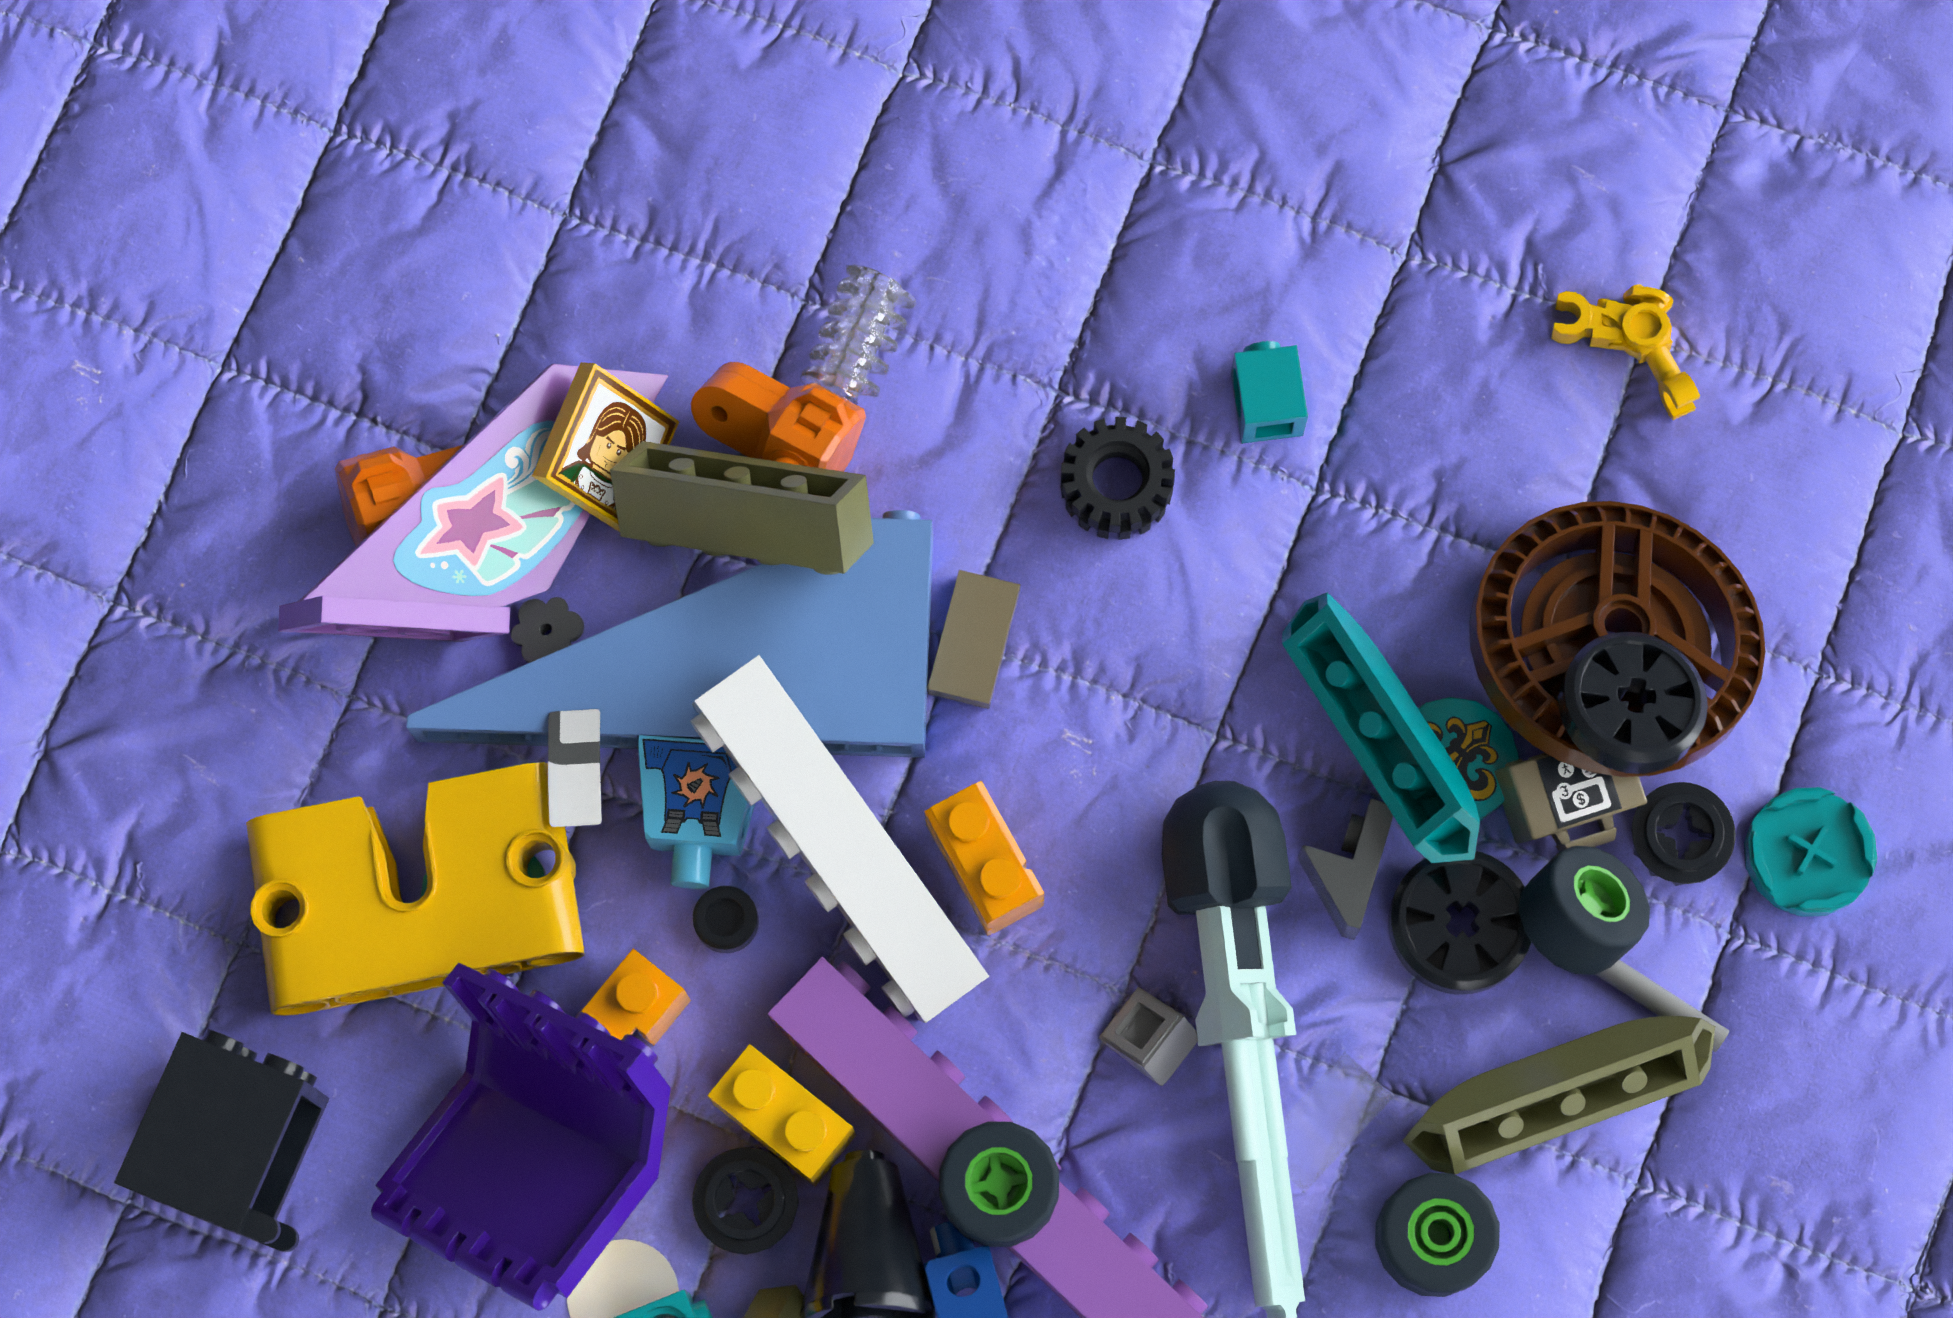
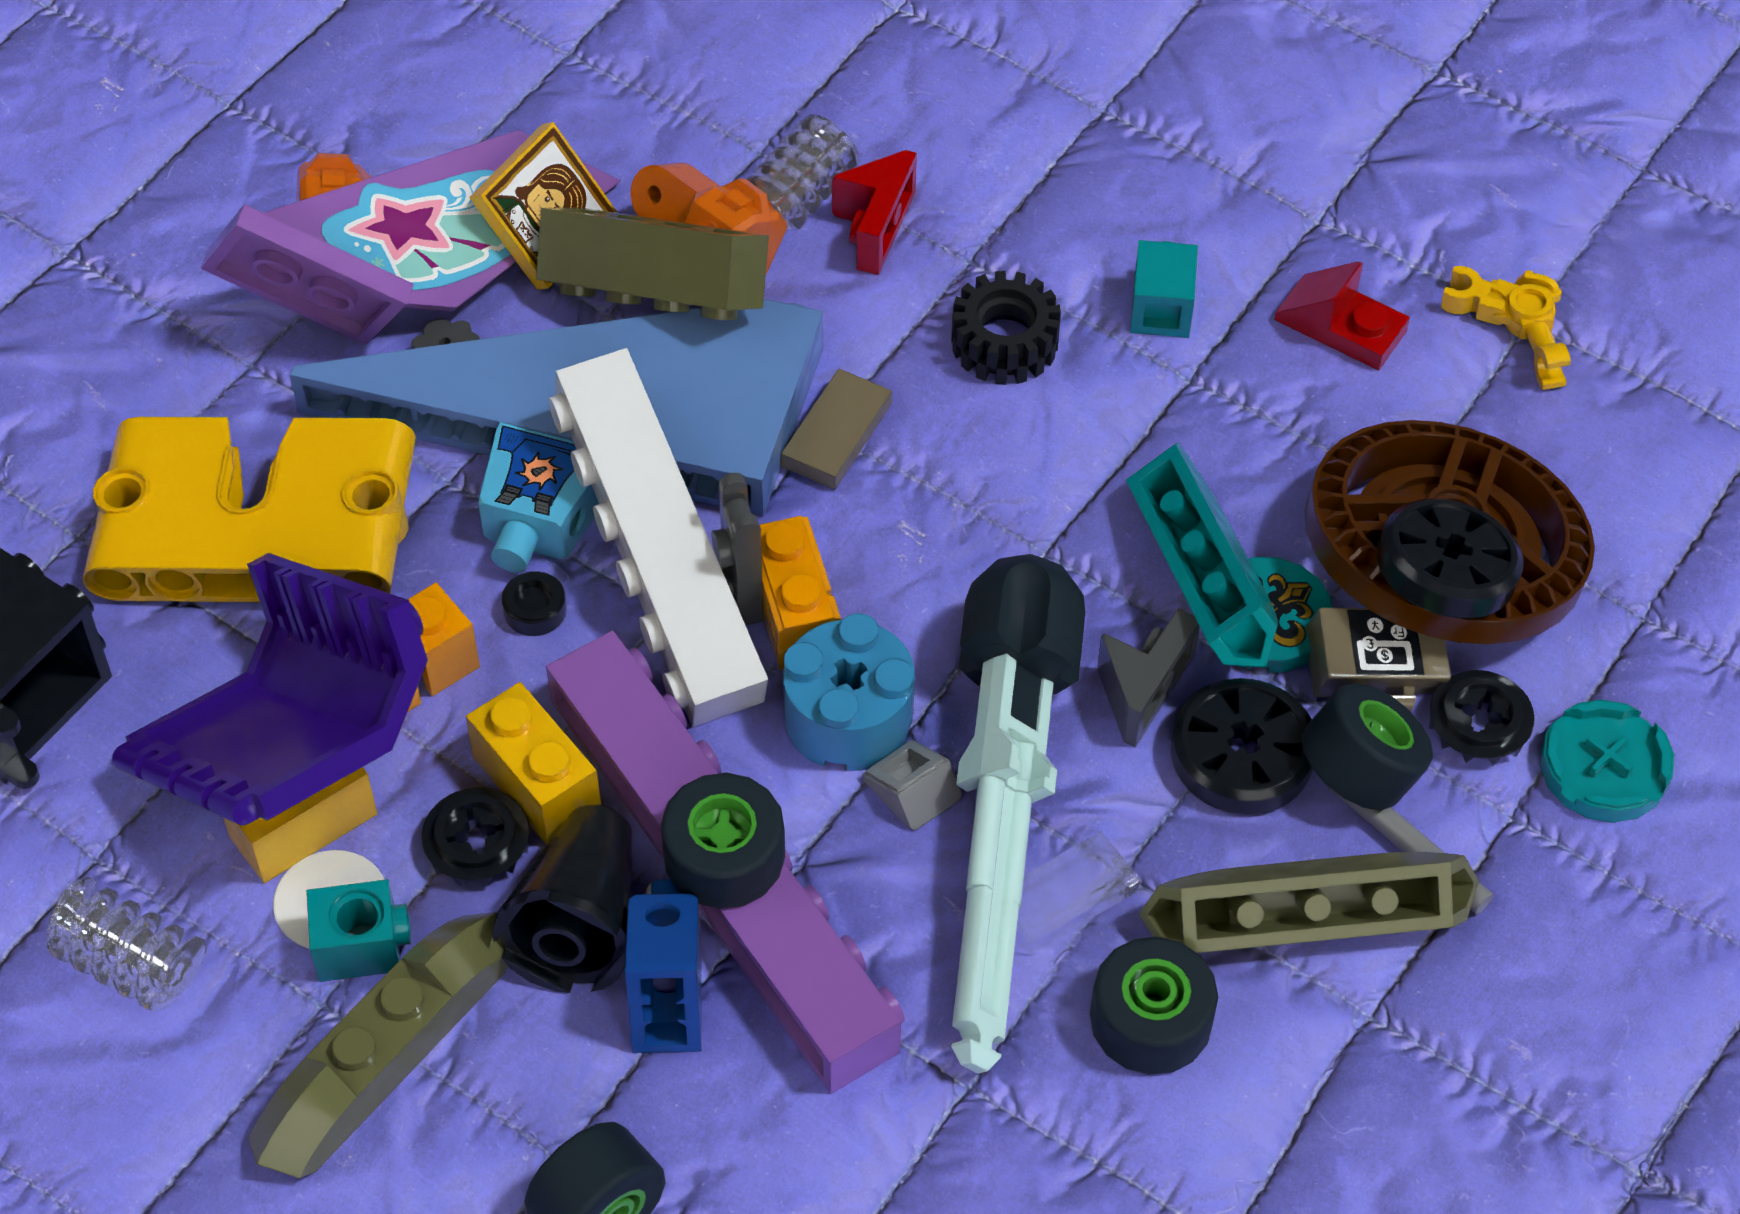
camera: 10 degrees right, 20 degrees down
white sticker [548,709,602,827] -> none
none -> dark grey hinge [711,473,764,626]
none -> dark azure brick [783,613,915,771]
none -> red slope [832,150,917,275]
none -> red slope [1274,262,1410,371]

